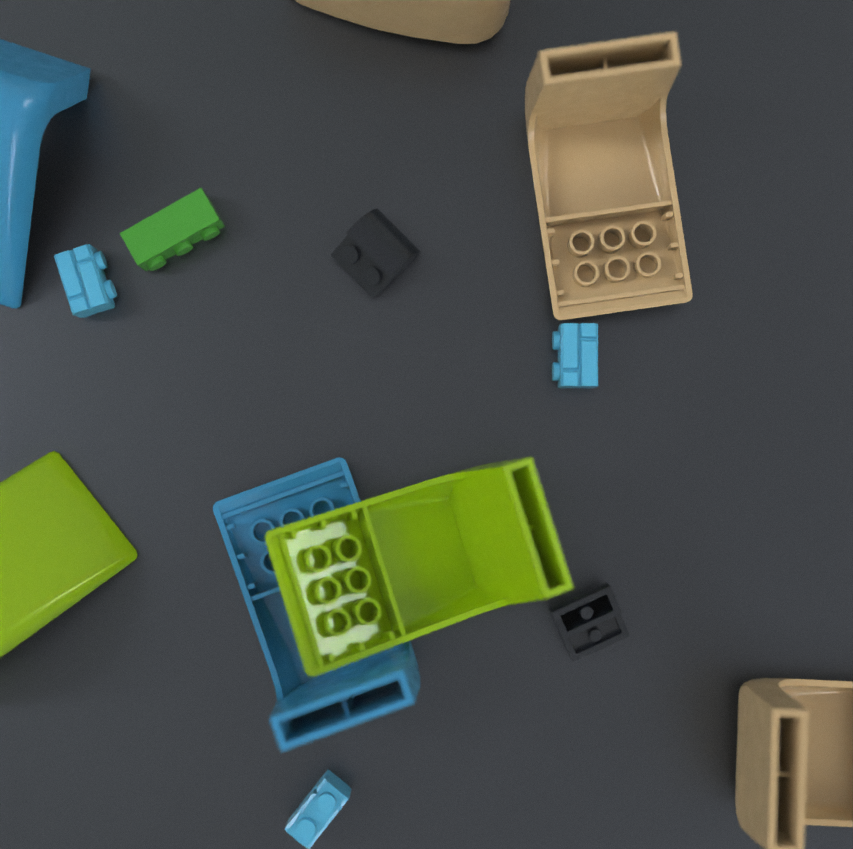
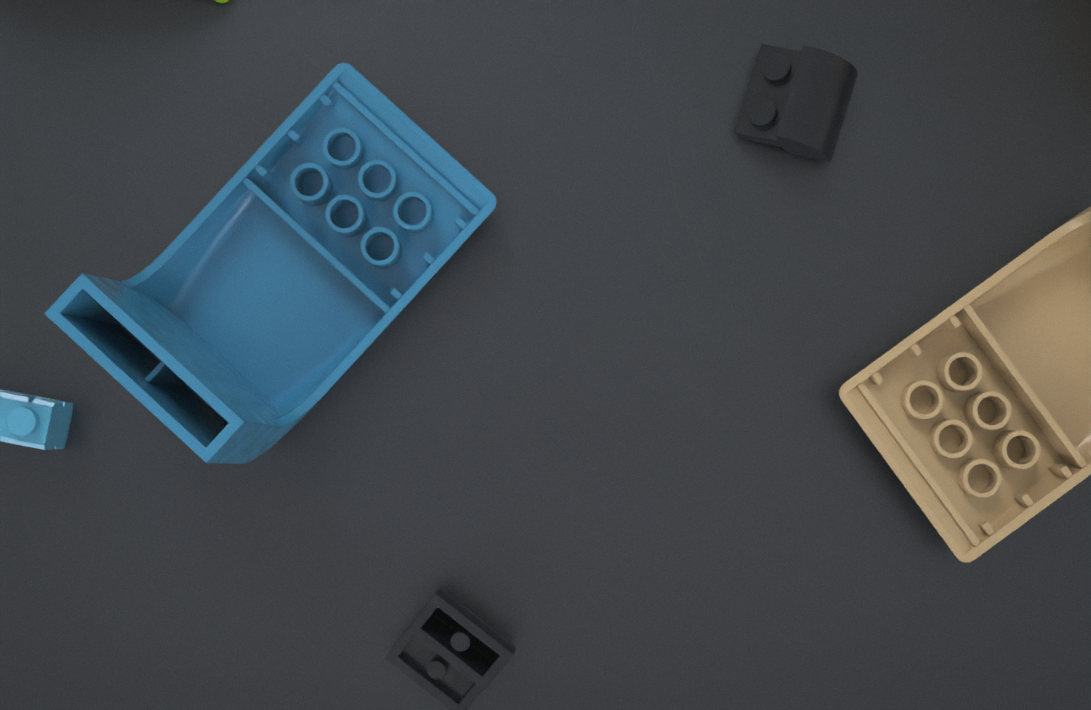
camera: 60 degrees right, 0 degrees up
lime piece [265,457,574,677] -> none
medium azure brick [552,323,598,388] -> none

